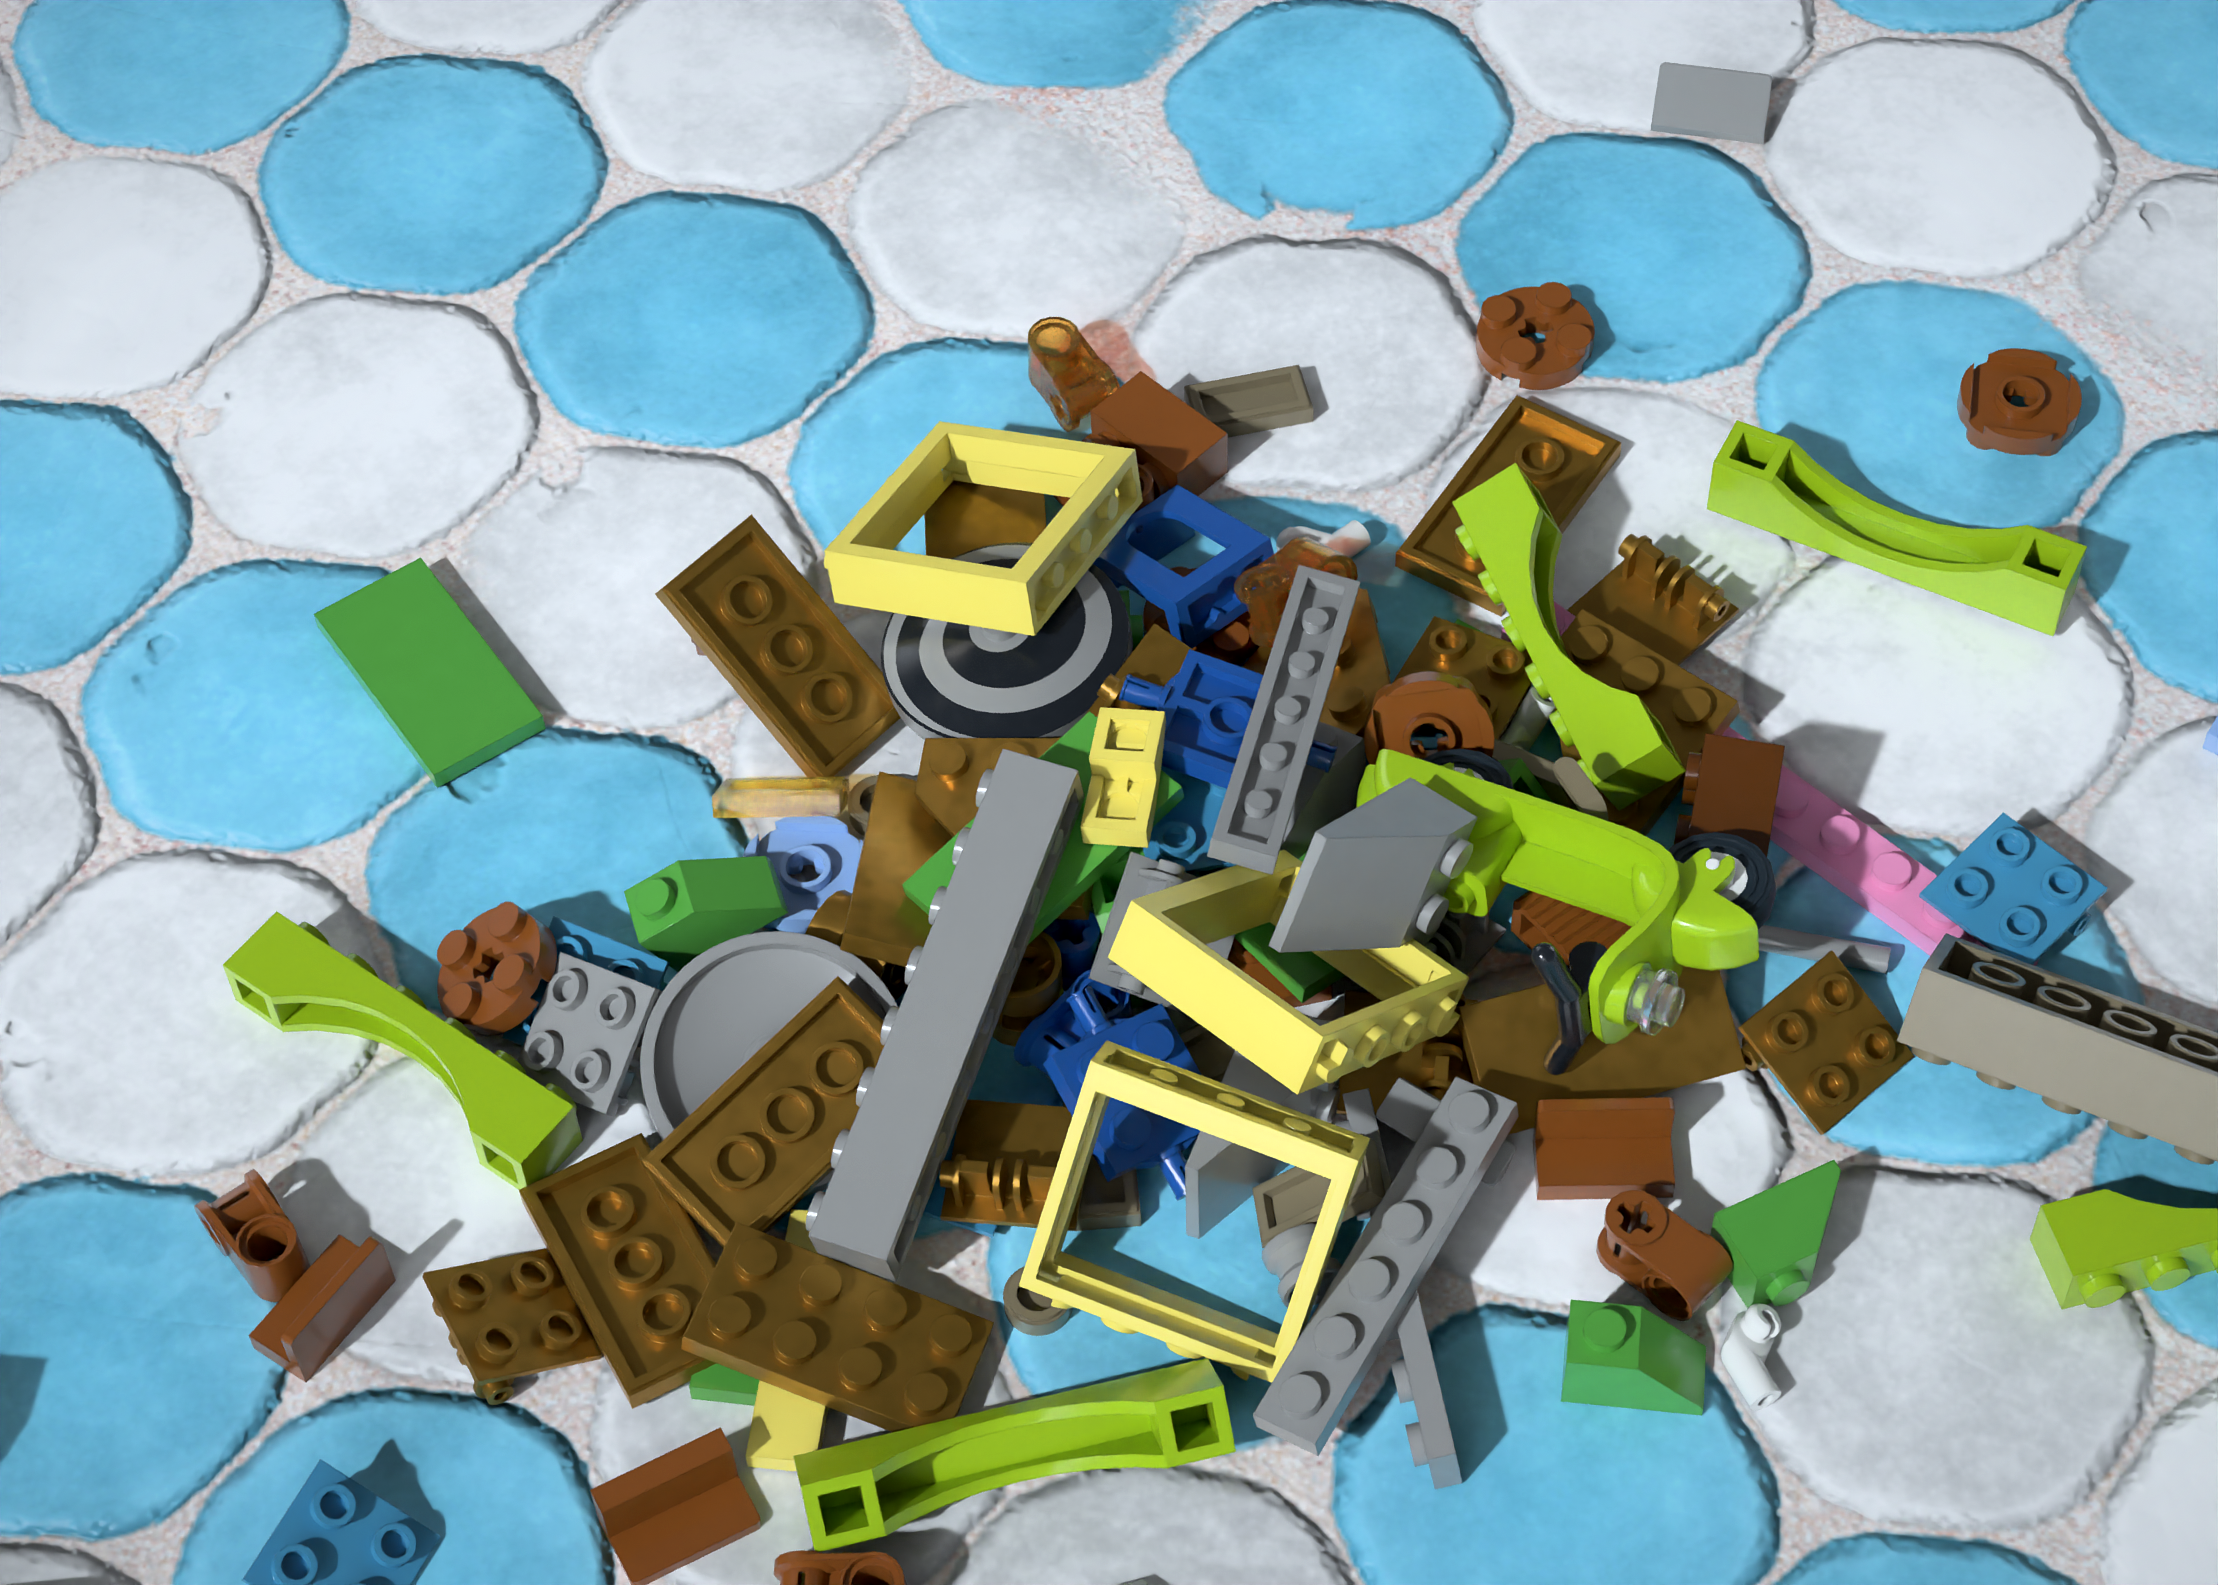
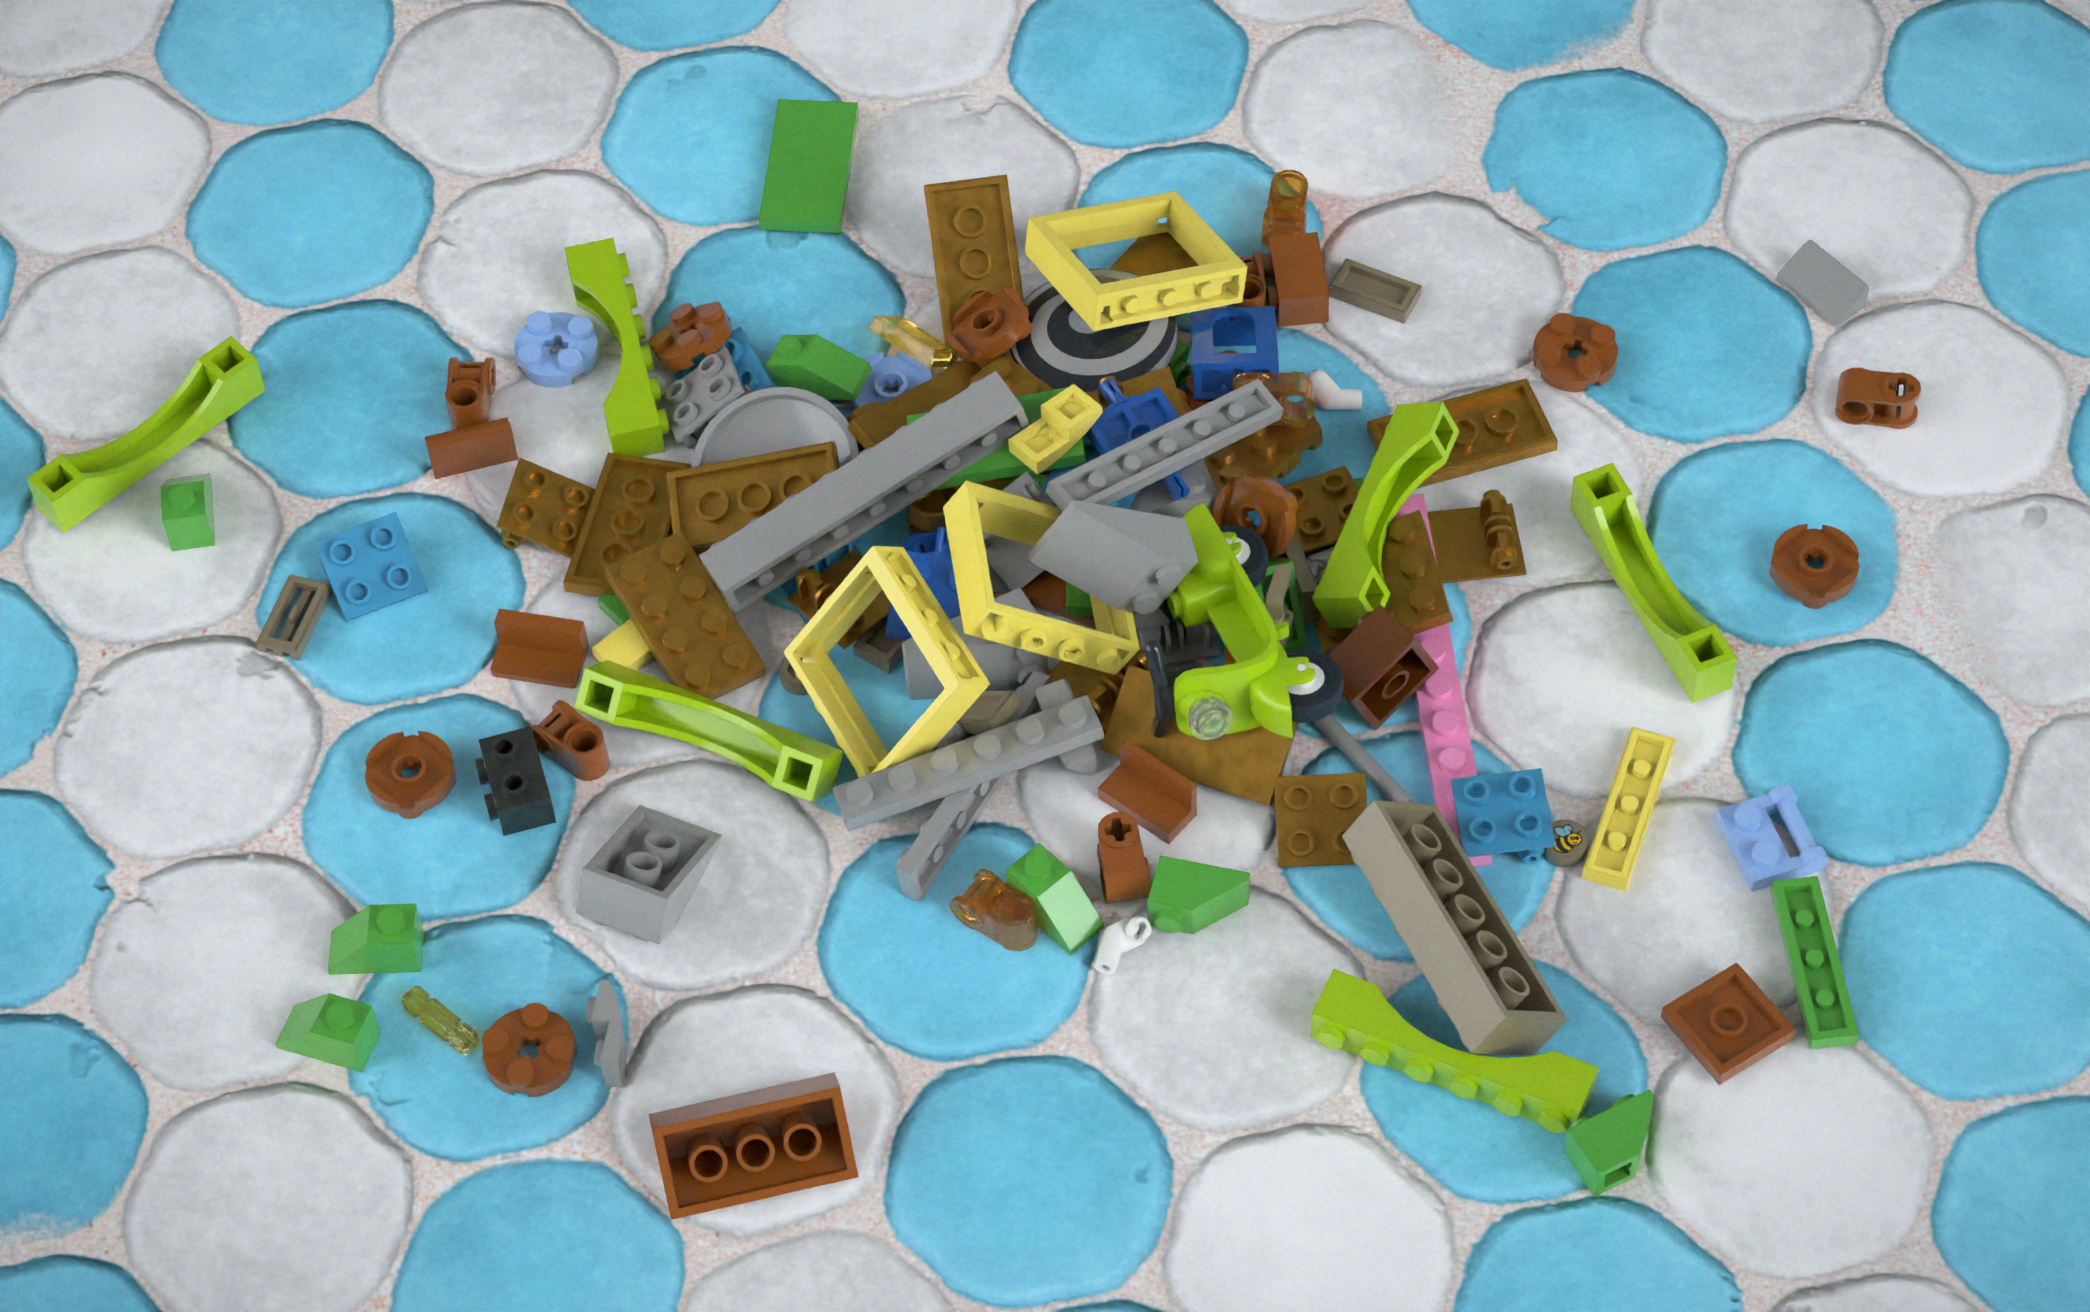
camera: 40 degrees right, 0 degrees up
none -> light blue plate [514,311,599,388]
none -> dark orange plate [947,288,1032,368]
none -> clear orange piece [949,869,1038,951]
none -> dark tan tile [1543,820,1589,867]
none -> light yellow tile [1582,727,1676,891]
none -> dark orange piece [1835,368,1921,429]

